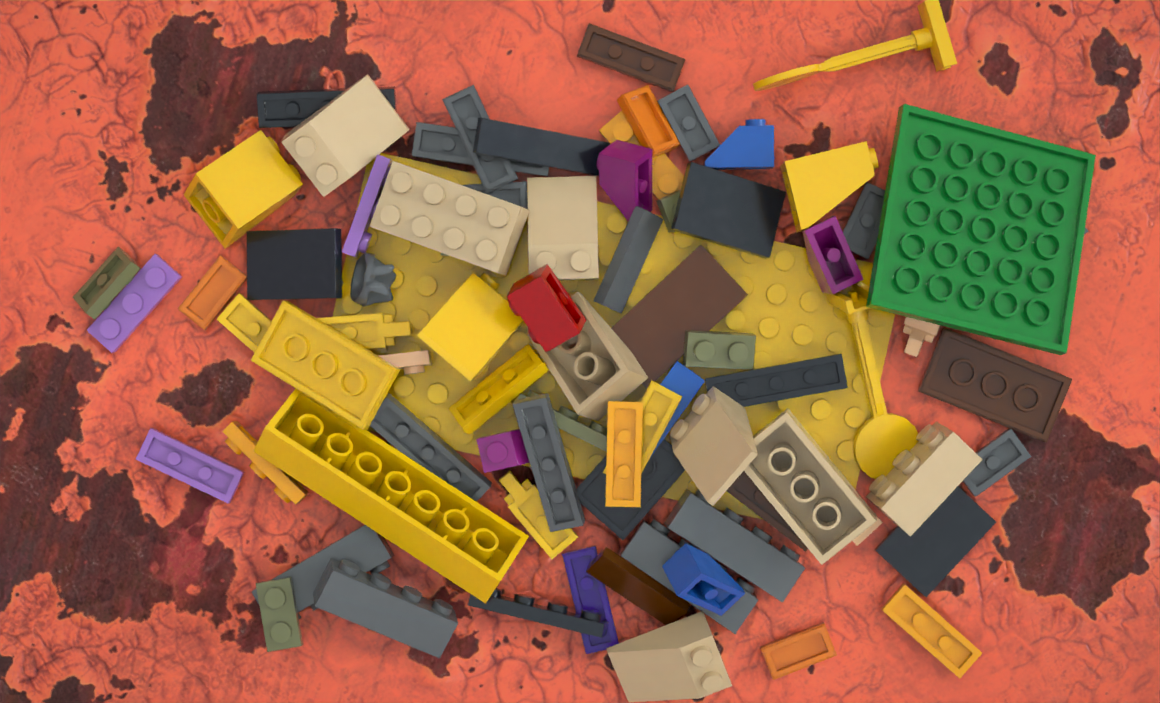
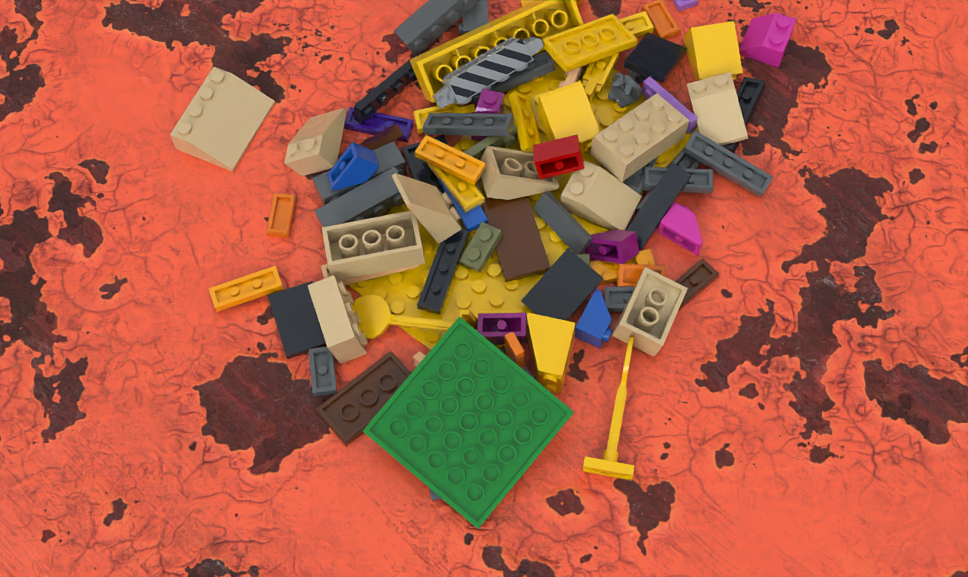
camera: 120 degrees right, 25 degrees down
none -> light grey hinge [432,37,543,108]
none -> orange tile [505,332,524,370]
none -> tan slope [612,267,688,357]
none -> dark pink slope [658,202,702,256]
none -> dark grey plate [683,131,773,198]
none -> dark pink slope [739,13,796,68]

